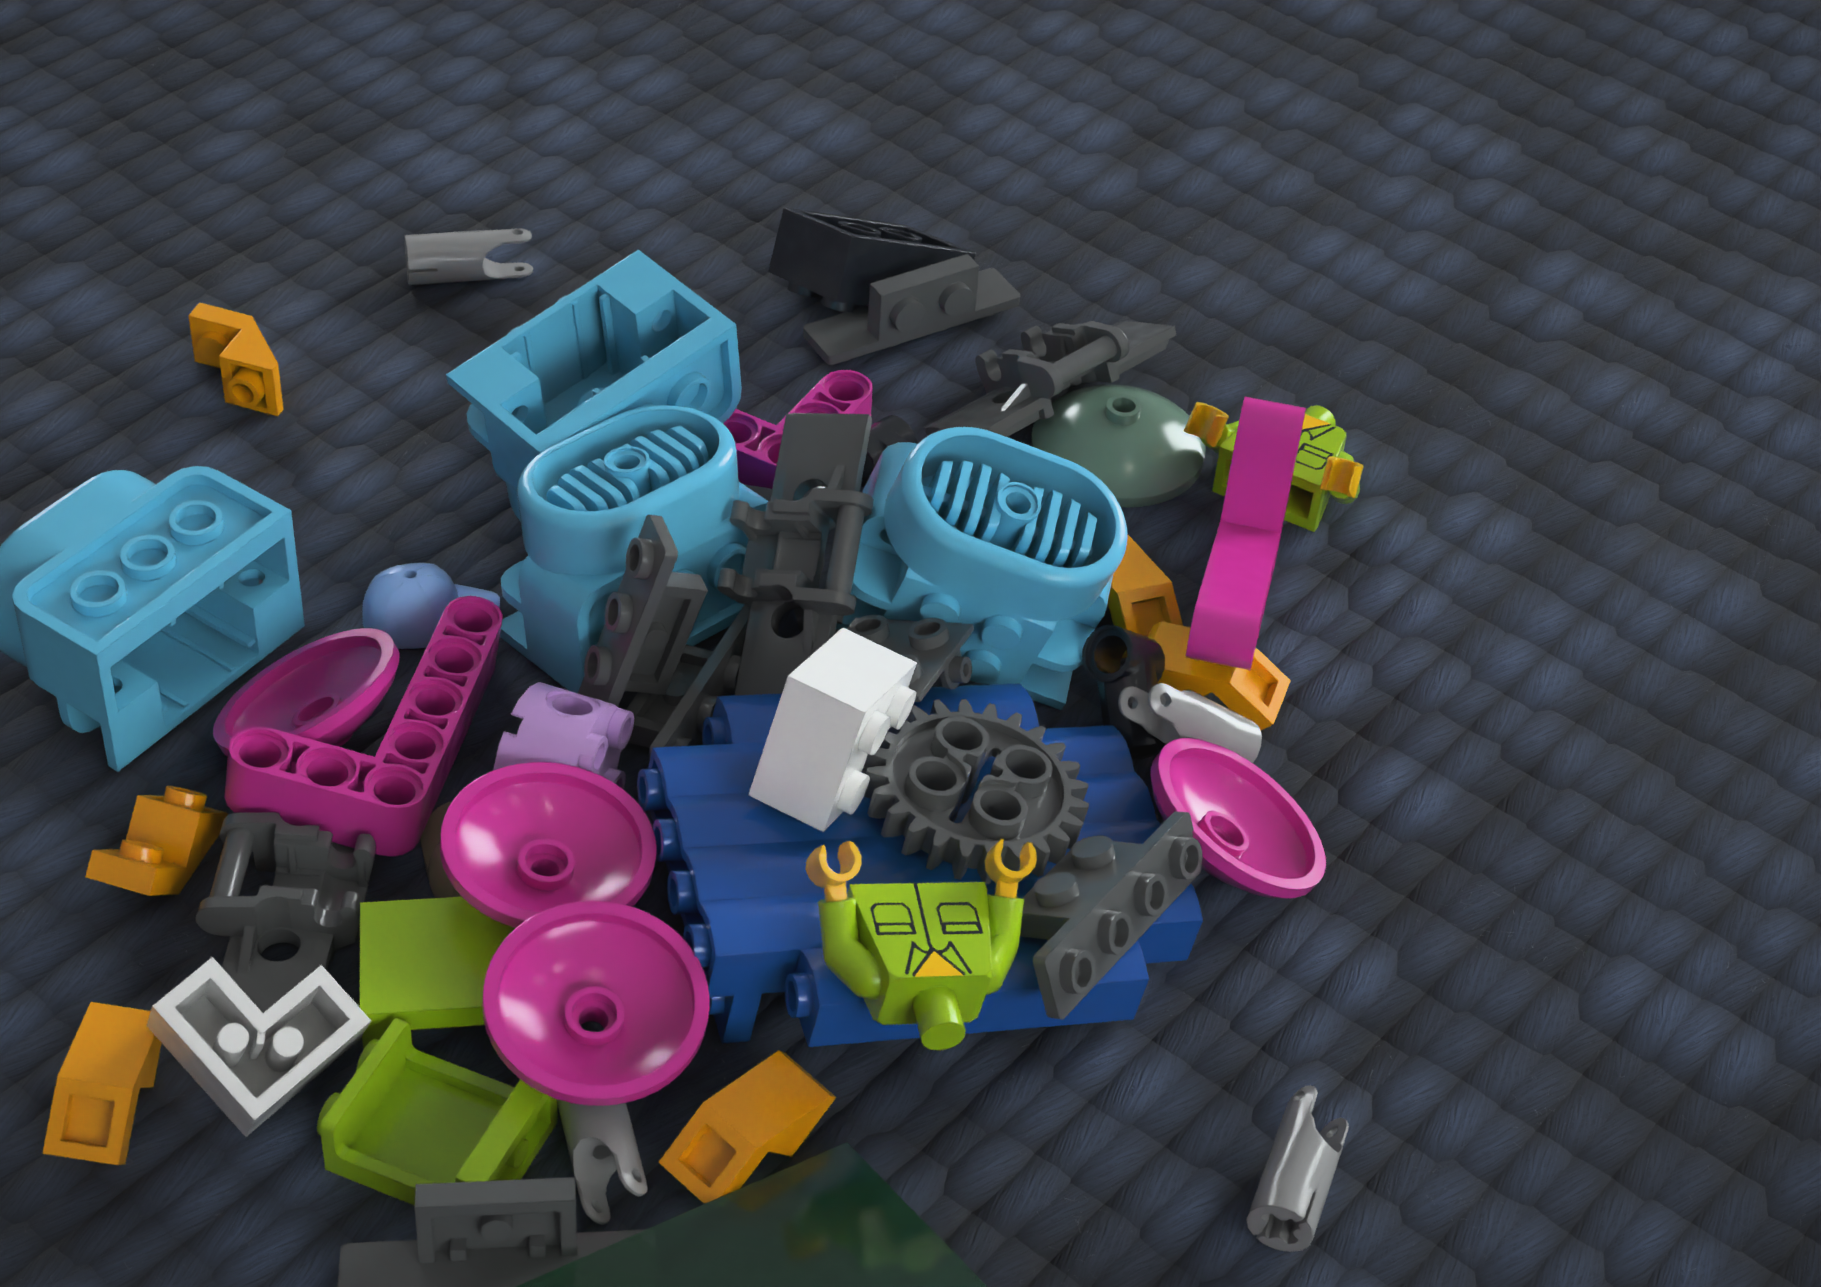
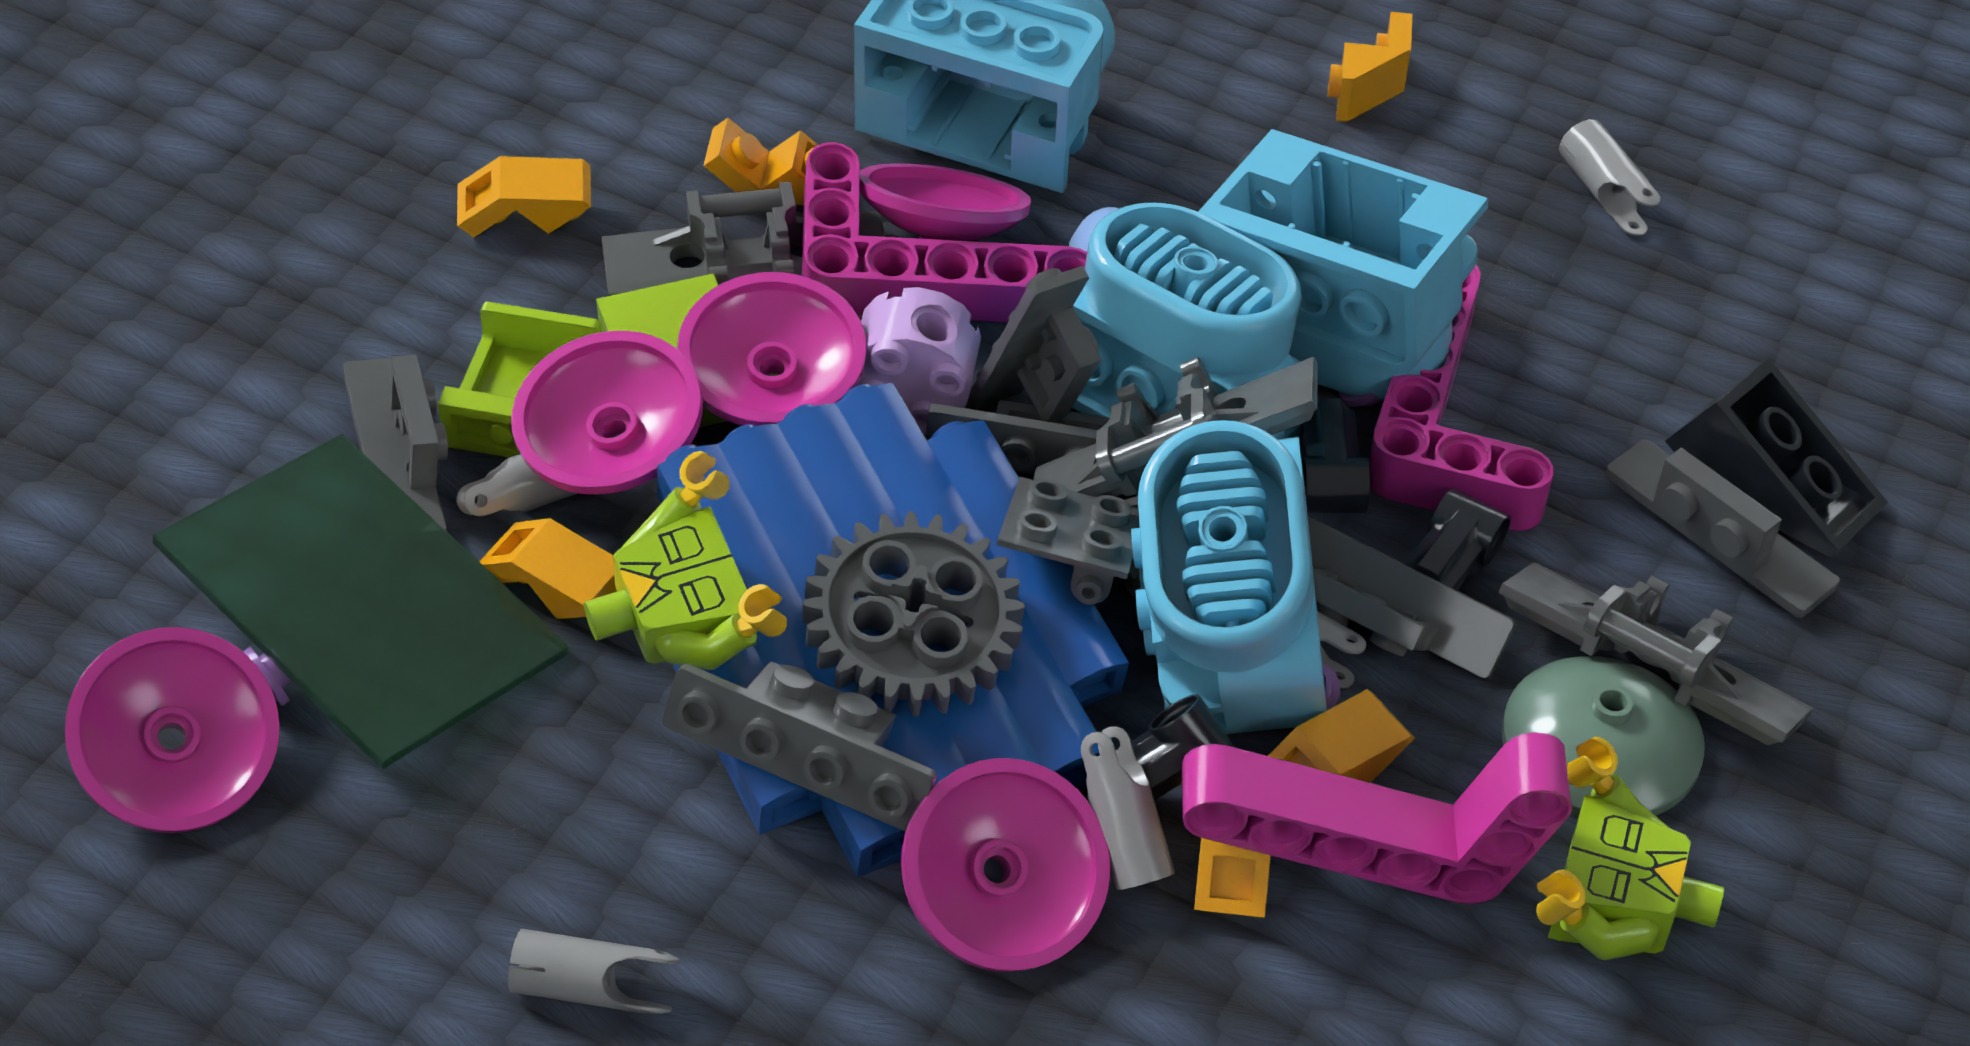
camera: 80 degrees right, 5 degrees up
white brick [147,957,371,1137] -> none
white brick [748,628,917,832] -> none

